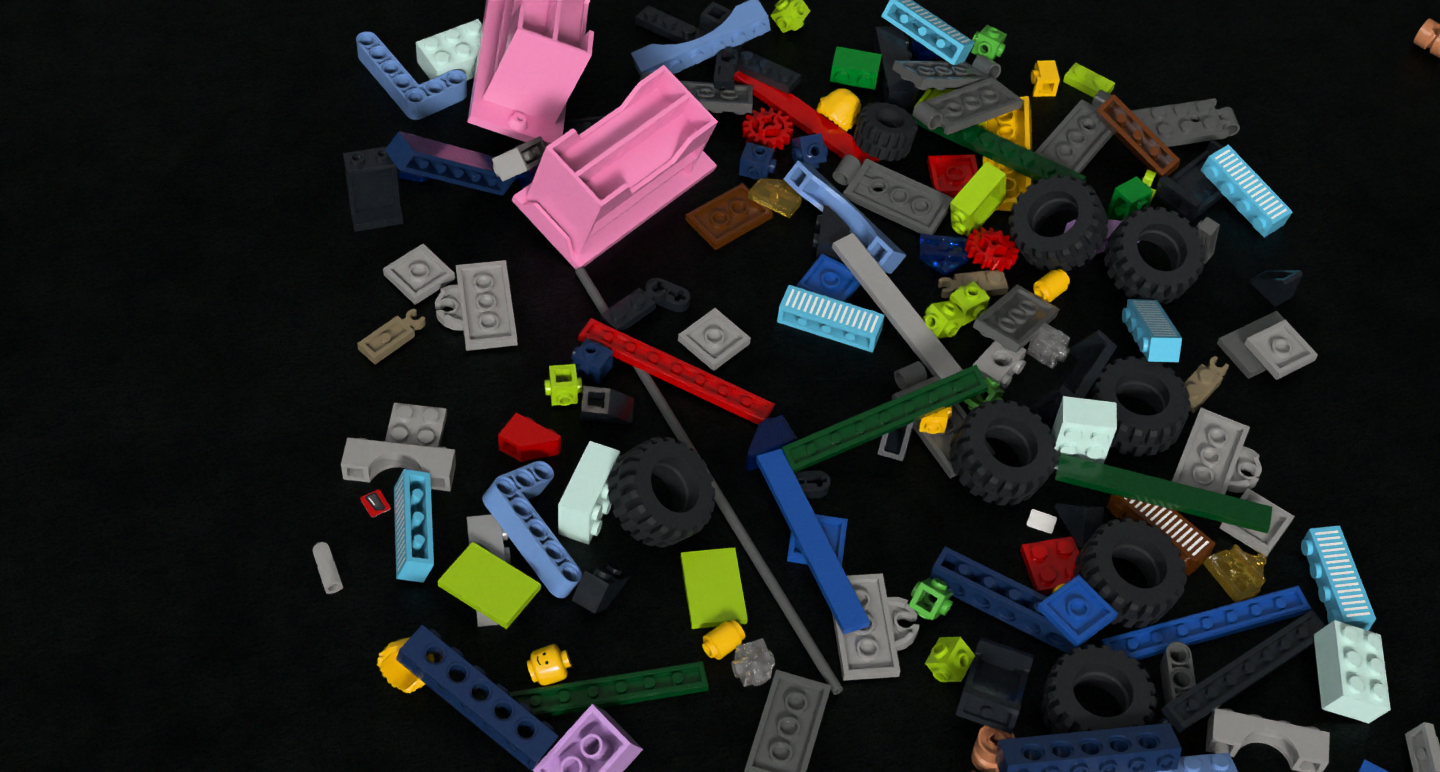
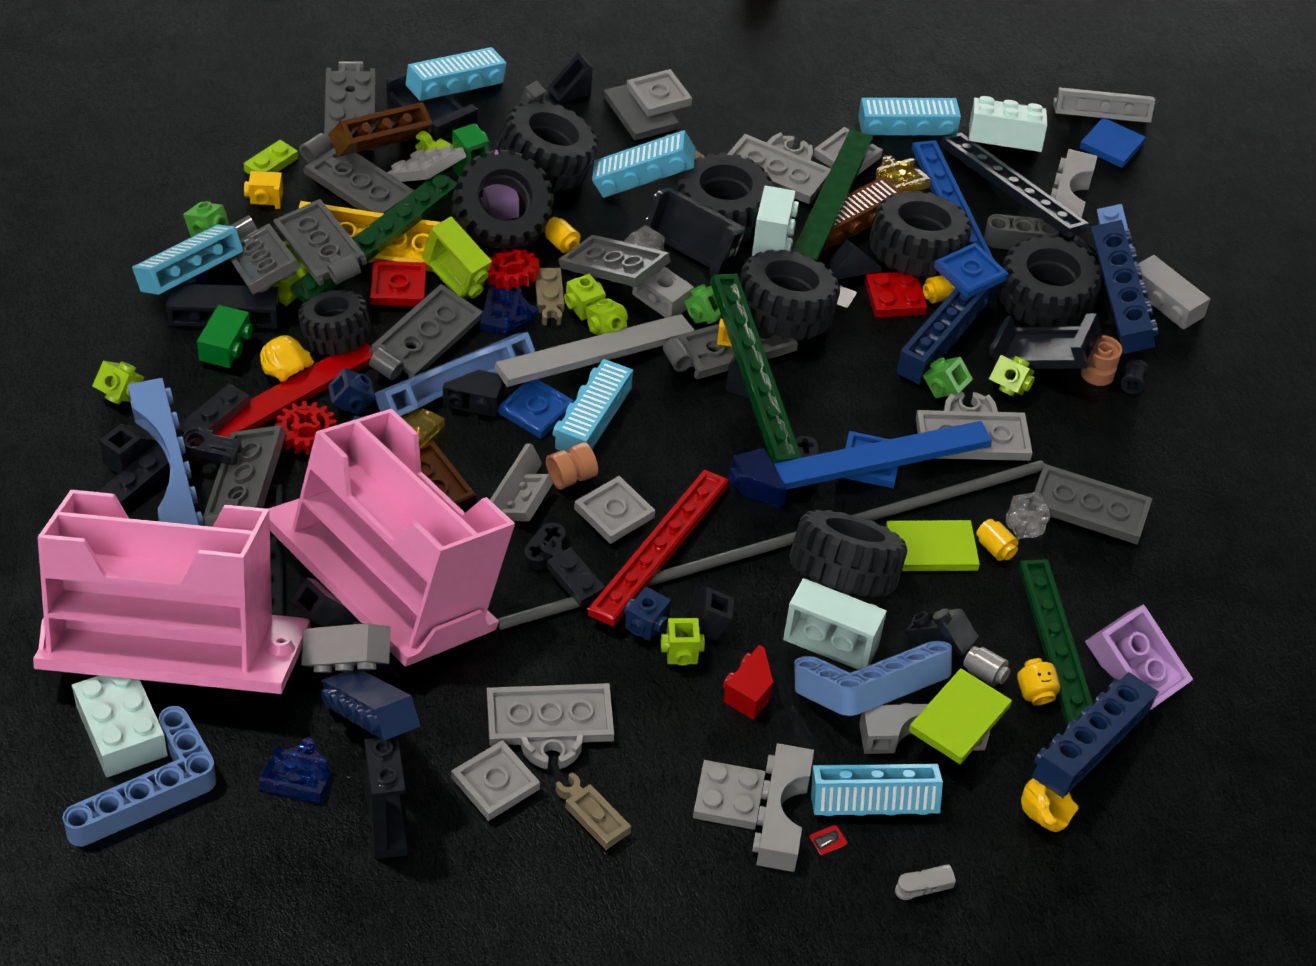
camera: 85 degrees left, 5 degrees down
none -> light grey plate [387,146,467,182]
none -> light grey bracket [490,444,554,521]
none -> nougat wheel [546,442,598,489]
none -> light grey brick [963,646,1010,687]

